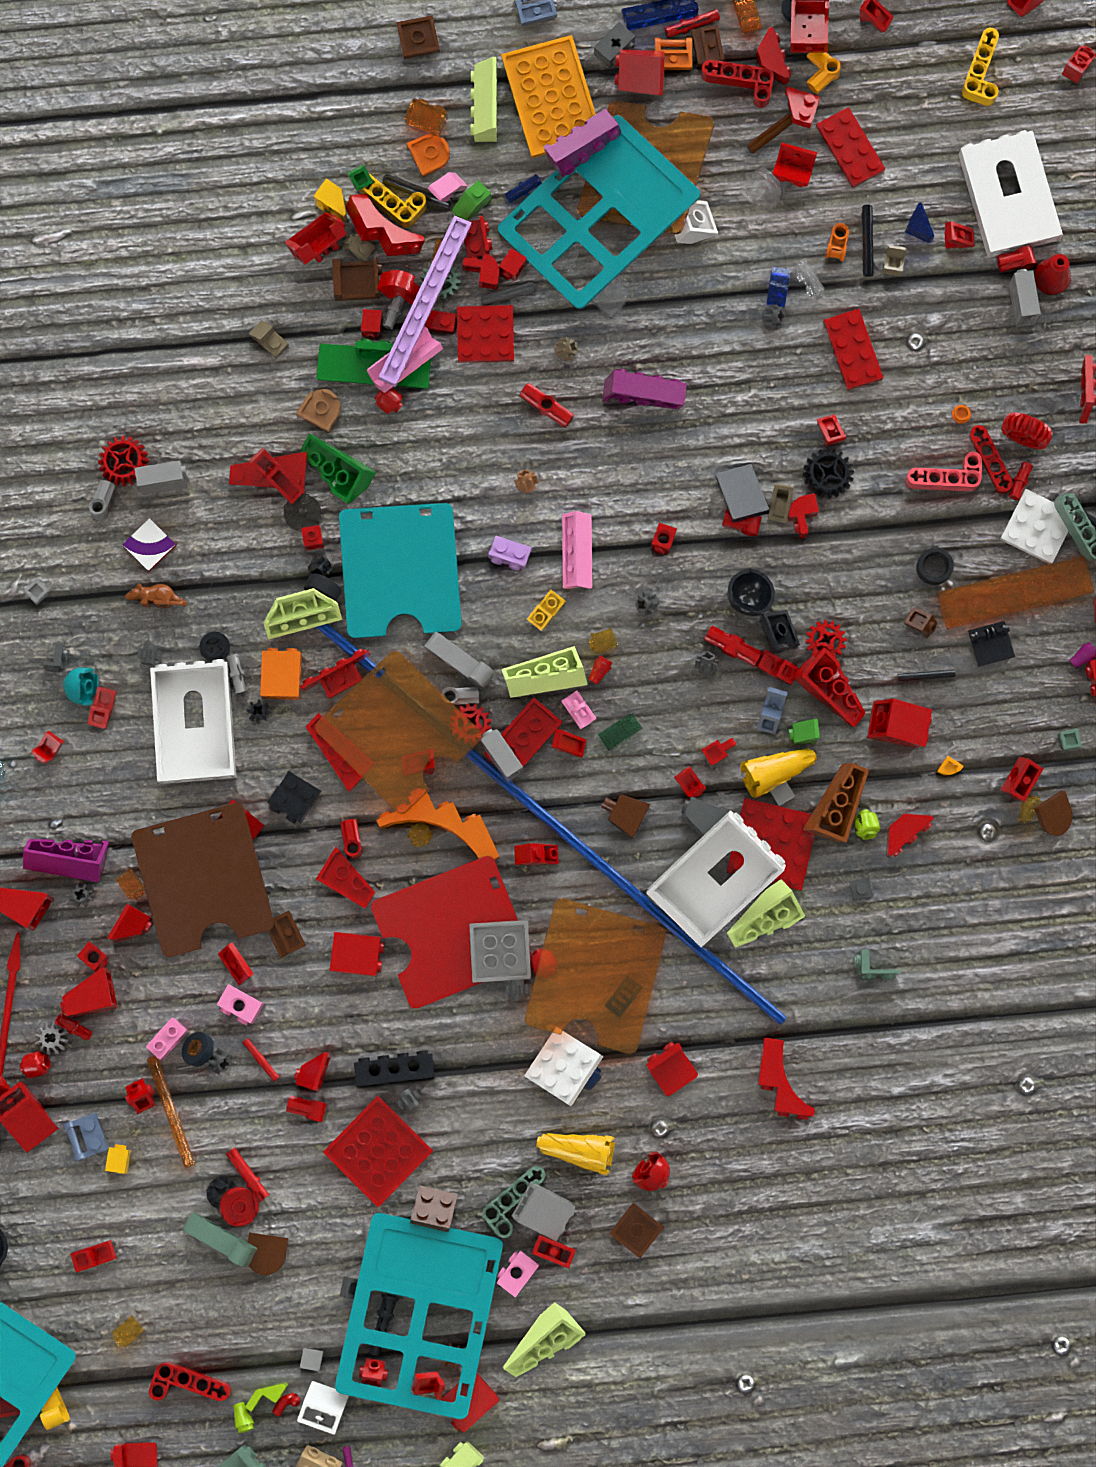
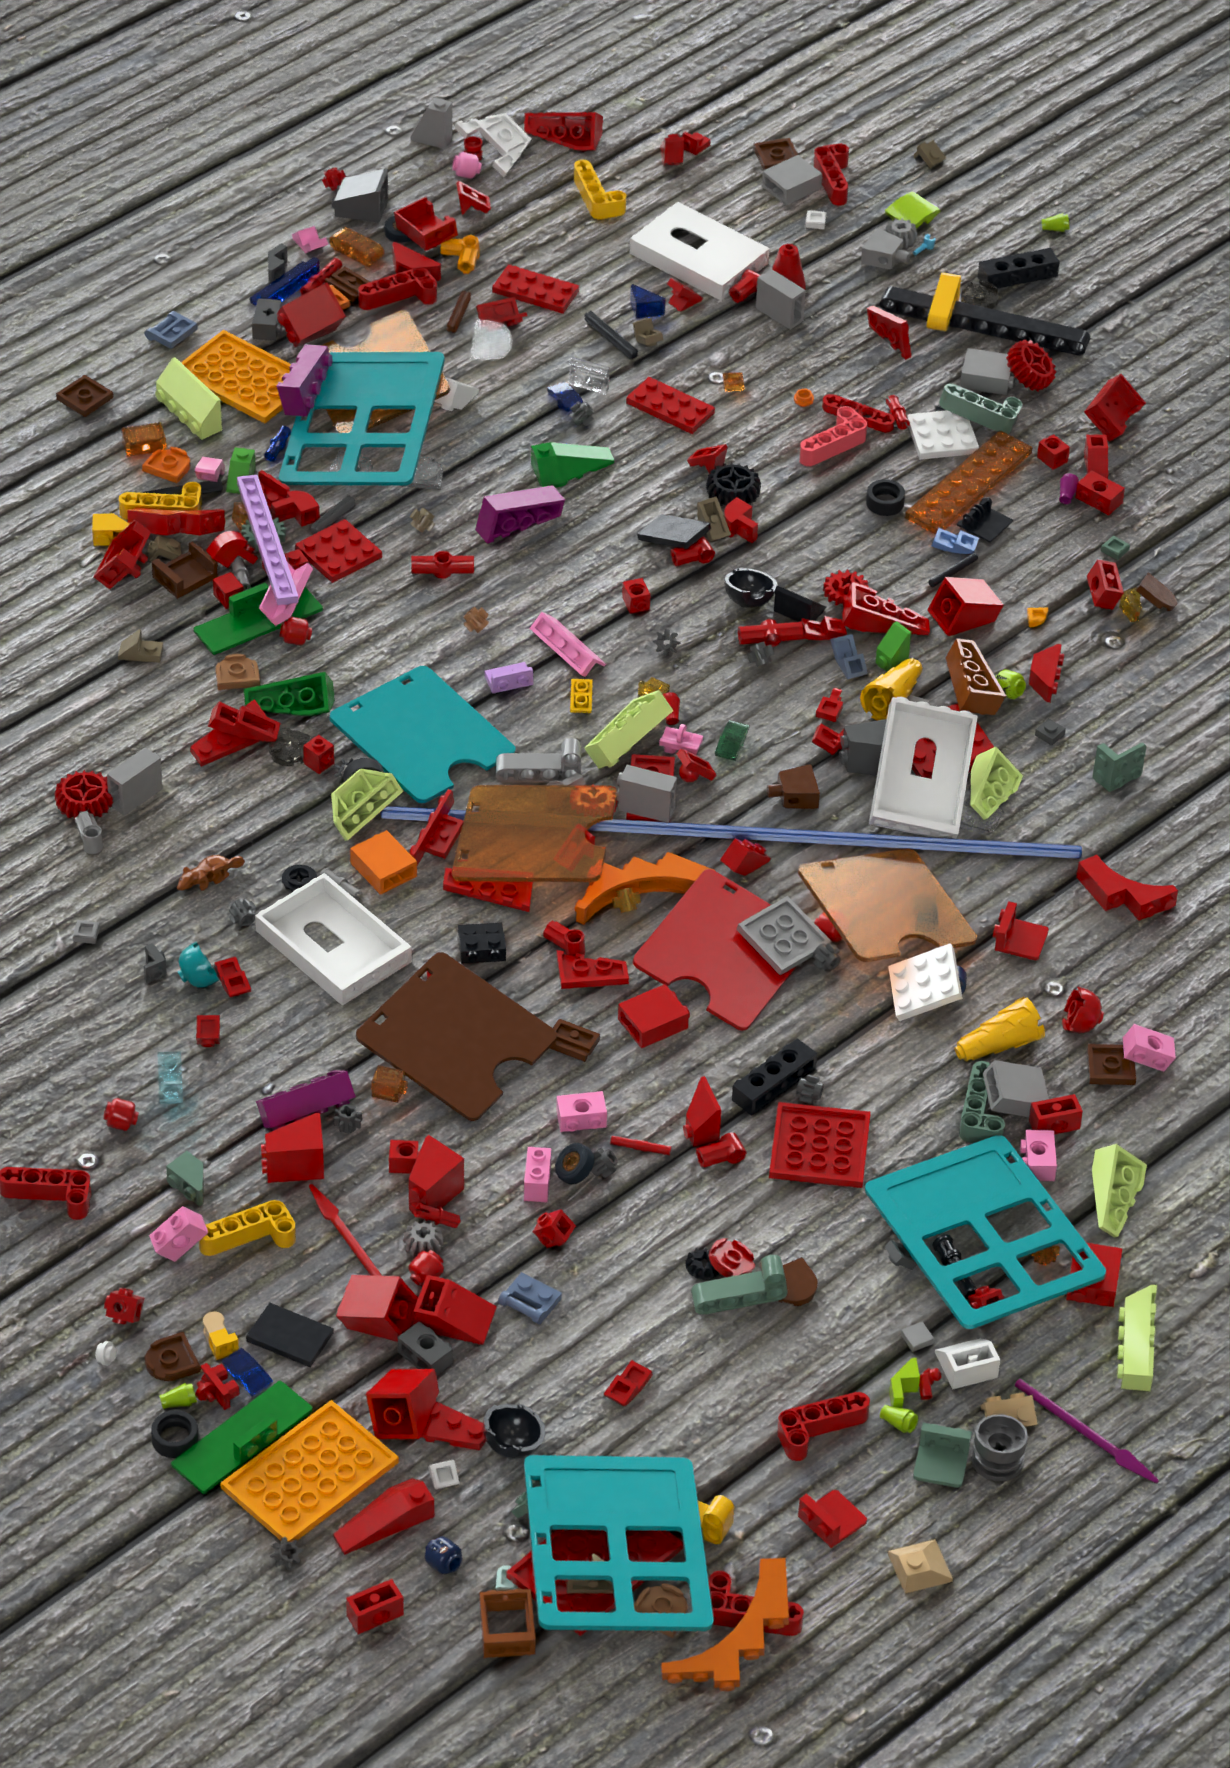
camera: 40 degrees left, 35 degrees down
yellow brick [105,1144,131,1174] -> none
red slope [107,904,153,943] -> none
clear yellow bracket [112,1315,145,1347] -> none
tile [122,518,176,572] -> none
clear orange axle [147,1056,195,1168] -> none
red plate [218,942,254,986] -> none
red pin [225,1147,270,1202] -> none
black gear [246,699,271,724] -> none
green slope [347,164,373,191] -> none
plate [410,1186,458,1232] -> none
red bracket [412,1371,445,1400] -> none
red brick [499,248,527,281] -> none
wing [785,86,820,129] -> none
orange piece [825,223,849,262] -> none
reddish brown bracket [904,606,937,638] -> none
red gear [1001,412,1053,450] -> none
none -> green wedge [531,442,614,488]
none -> clear orange tile [722,372,744,391]
none -> medium blue slope [931,528,979,554]
none -> bright pink brick [1123,1024,1176,1072]

